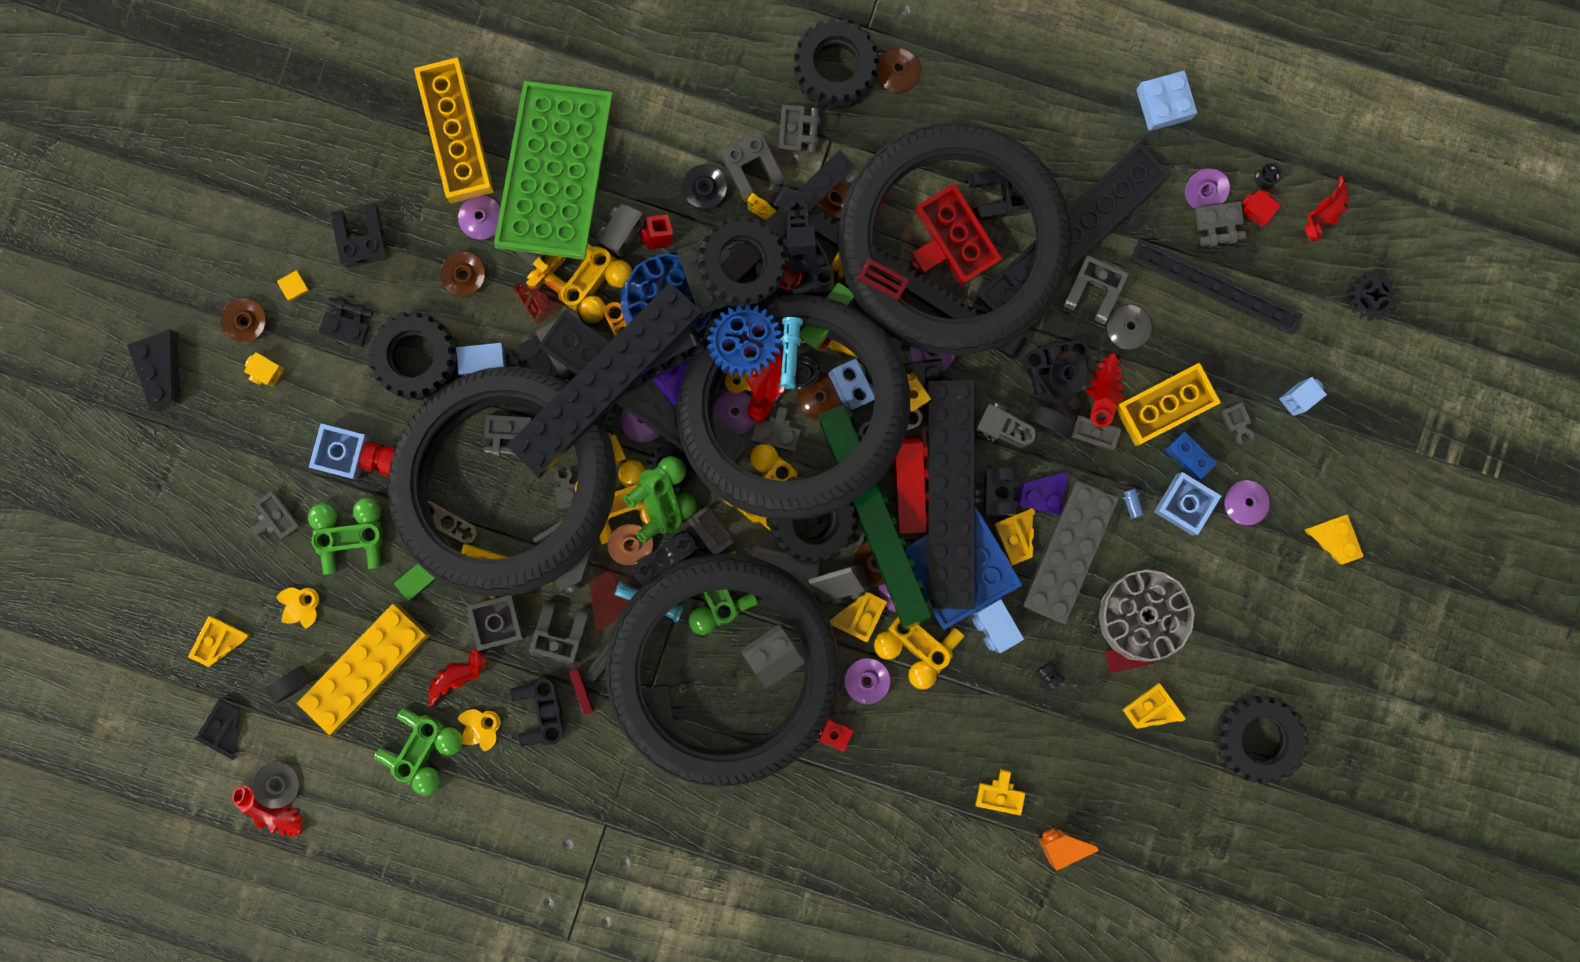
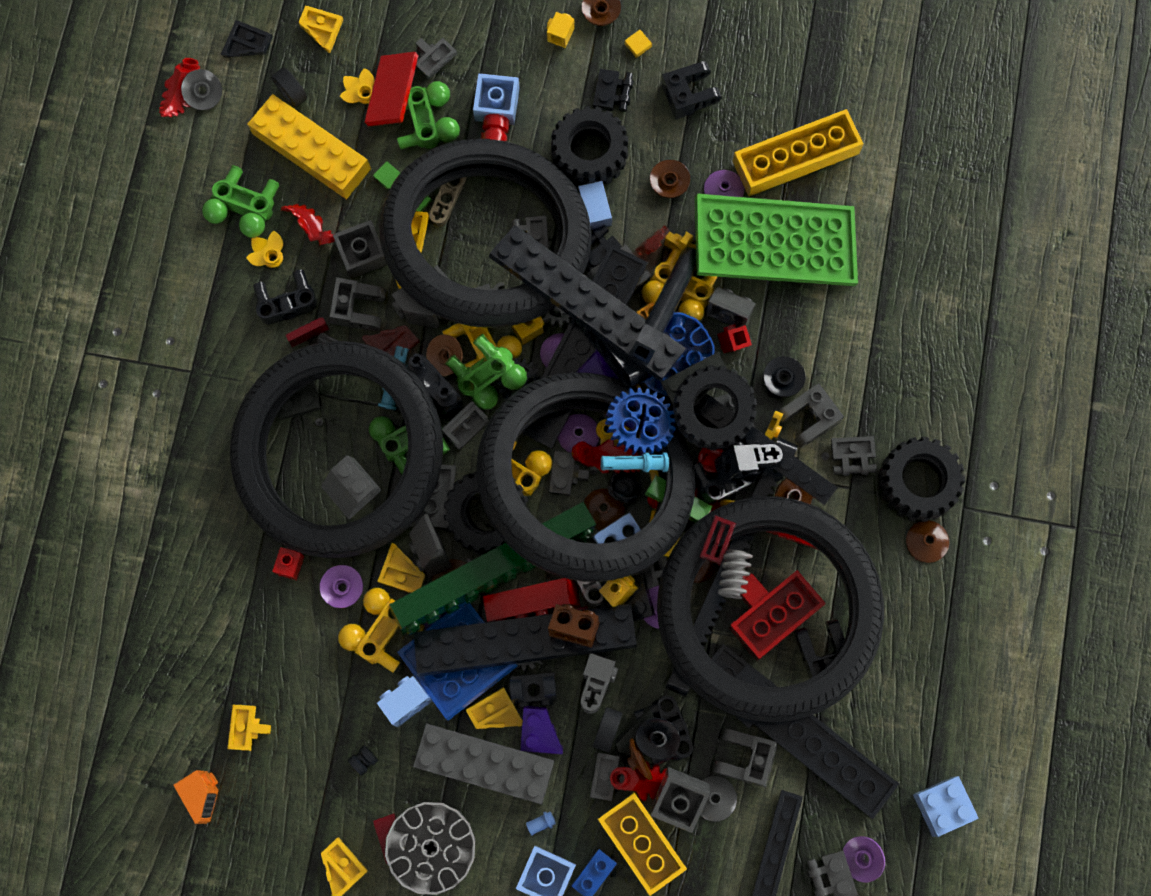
camera: 90 degrees right, 10 degrees down
none -> red tile [365,52,418,126]
none -> reddish brown brick [548,604,599,648]
none -> reddish brown dish [627,738,652,780]
none -> black brick [629,247,696,364]
none -> dark grey brick [650,767,710,833]
none -> light grey piece [718,550,753,599]

